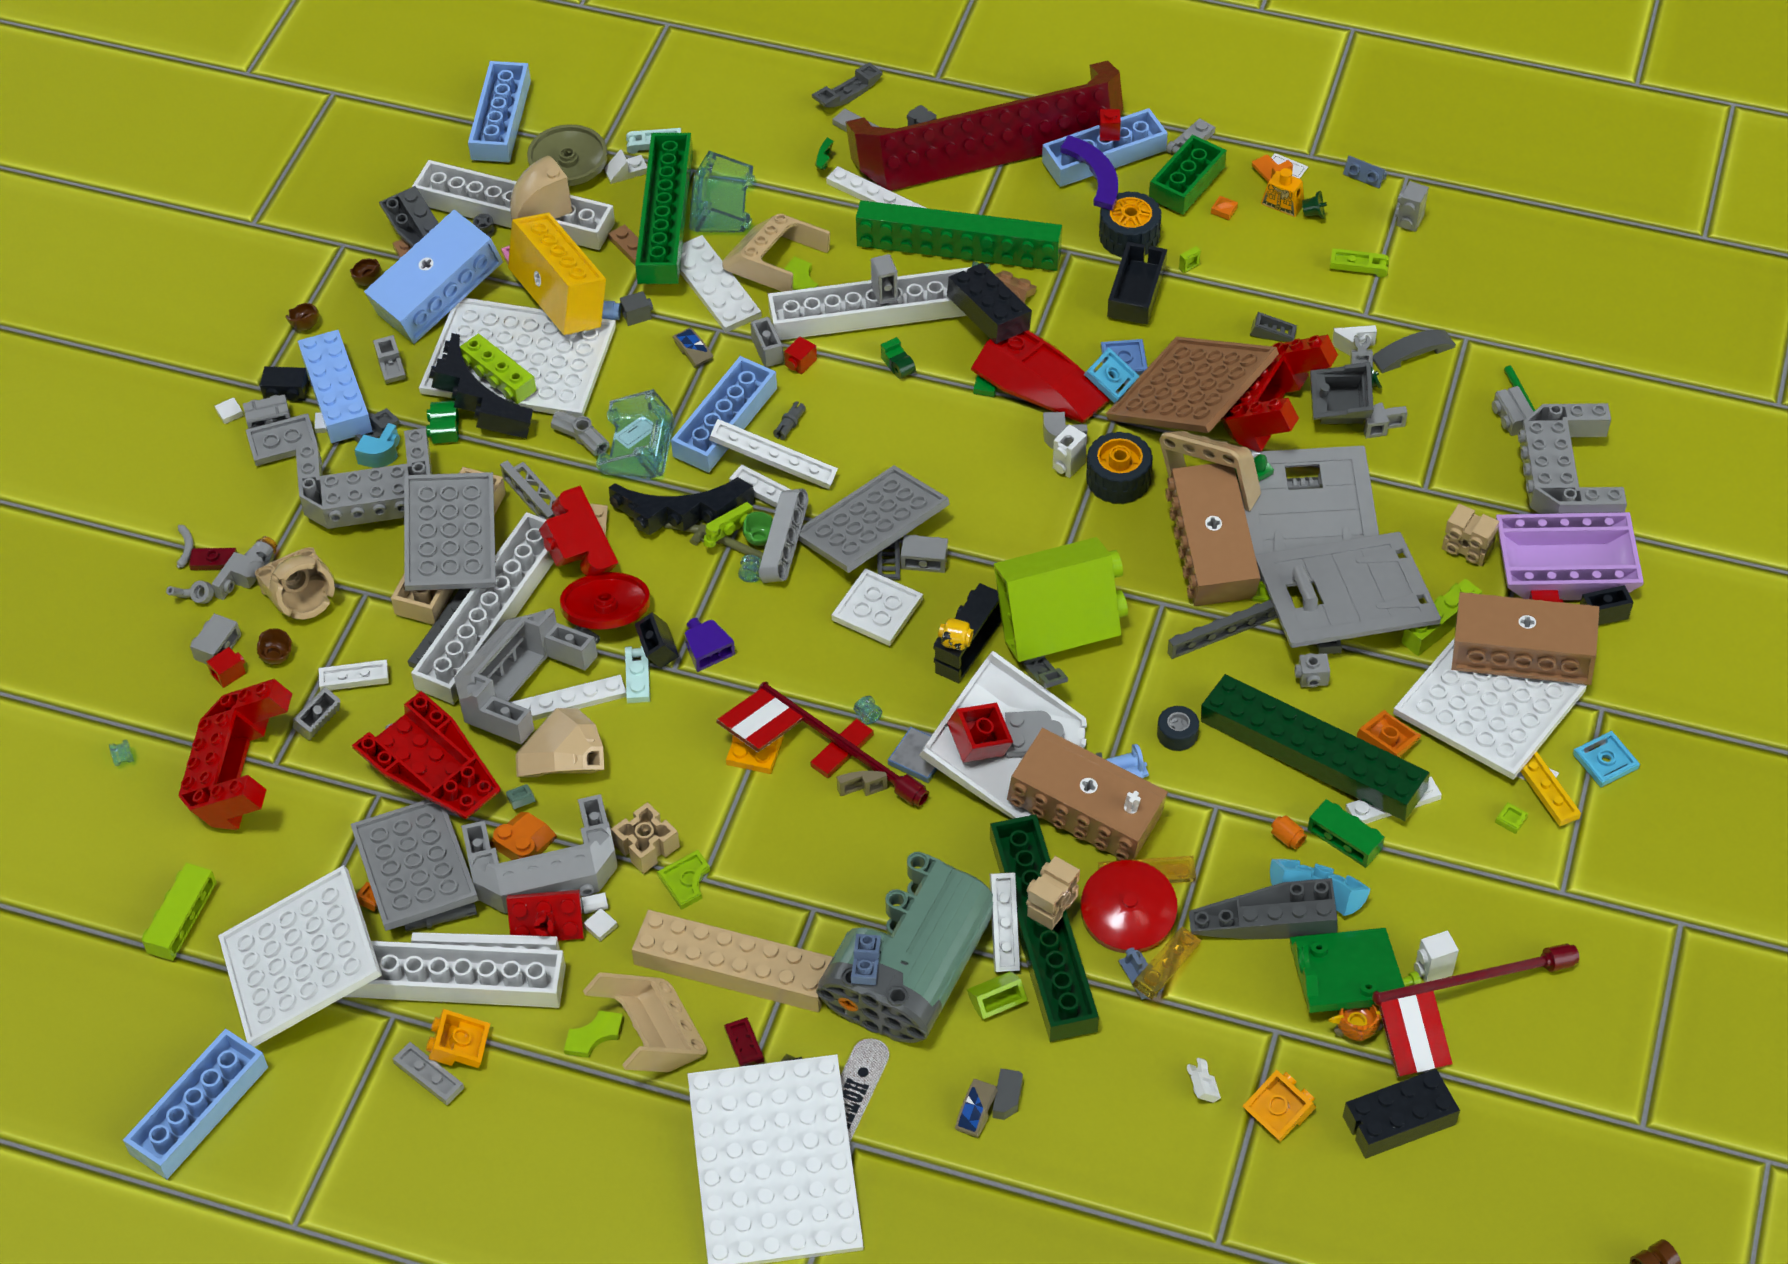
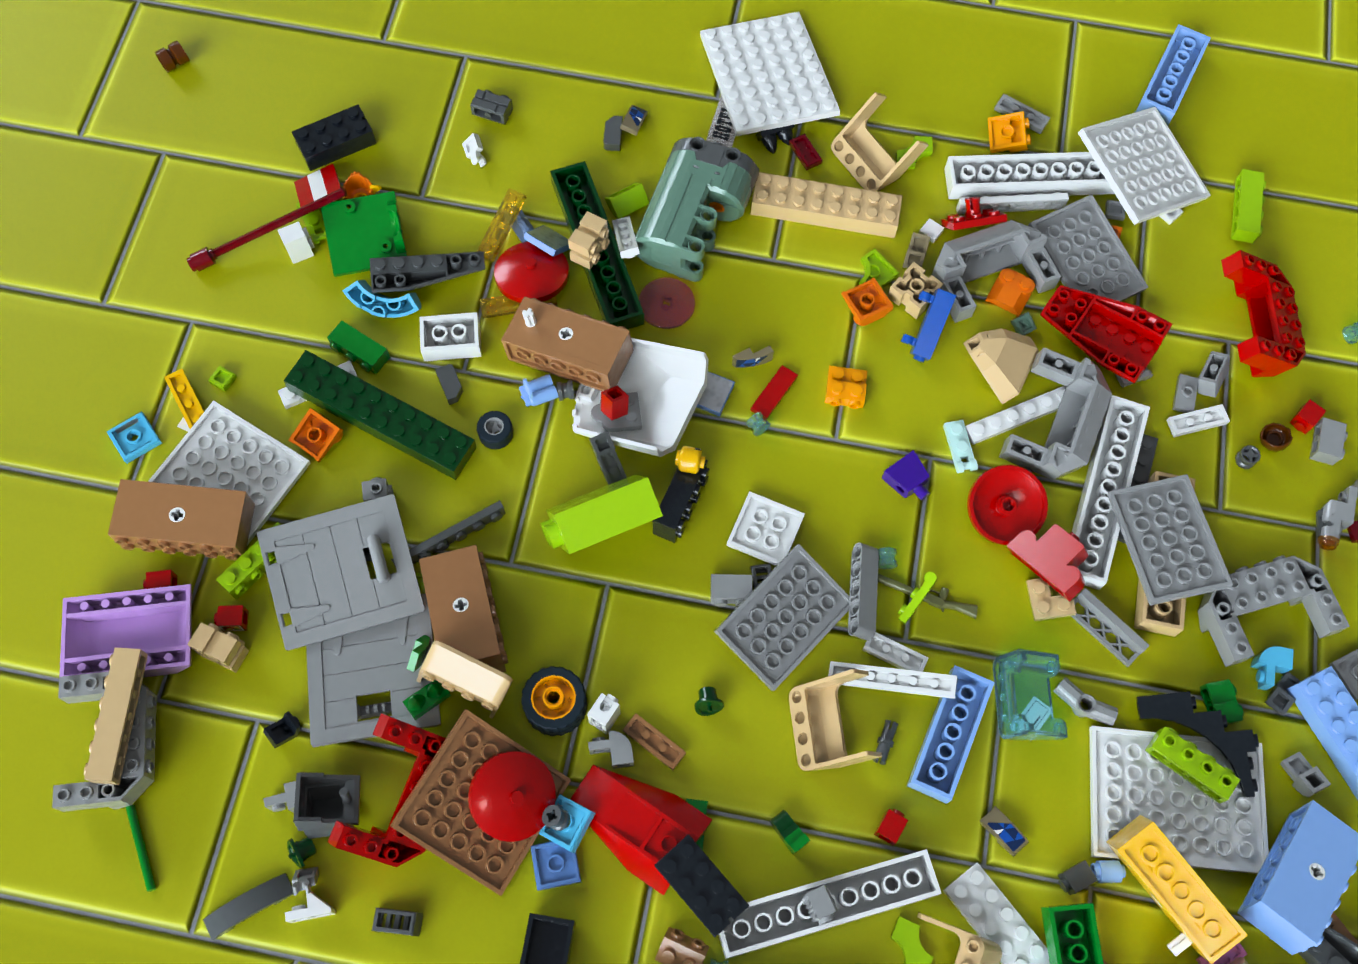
camera: 170 degrees right, 15 degrees up
tan piece [255,547,335,620] -> none
white bar [581,892,608,914] -> none
black arch [608,477,755,536] -> none
black brick [634,612,679,668] -> none
flag [716,681,929,807] -> none
bright green hair [743,512,773,546] -> none
light grey brick [750,317,784,367] -> none
sand blue slope [851,934,881,985] -> none
red brick [947,702,1013,763] -> none
light orange plate [1242,1069,1316,1142] -> none
orange brick [1271,815,1307,850] -> none
light grey brick [1492,386,1533,436] -> none
black brick [1580,585,1634,625] -> none
none -> tan brick [84,647,148,785]
none -> red brick [214,605,249,632]
none -> black bracket [263,711,300,748]
none -> green slope [406,635,430,672]
none -> white brick [419,312,482,361]
none -> dark grey piece [435,364,463,405]
none -> red dish [468,751,556,842]
none -> dark grey brick [470,89,513,125]
none -> tile [524,225,570,256]
none -> dark grey wheel [542,805,570,831]
none -> red brick [601,385,629,421]
none -> medium nougat plate [623,714,686,770]
none -> clear pink piece [639,278,695,329]
none -> dark green piece [695,687,724,716]
none -> tan windscreen [789,669,882,771]
none -> orange slope [841,278,893,326]
none -> blue brick [901,288,957,362]
none -> dark tan slope [903,232,931,268]
none -> light grey plate [1172,374,1198,413]
none -> dark grey wheel [1235,445,1261,469]

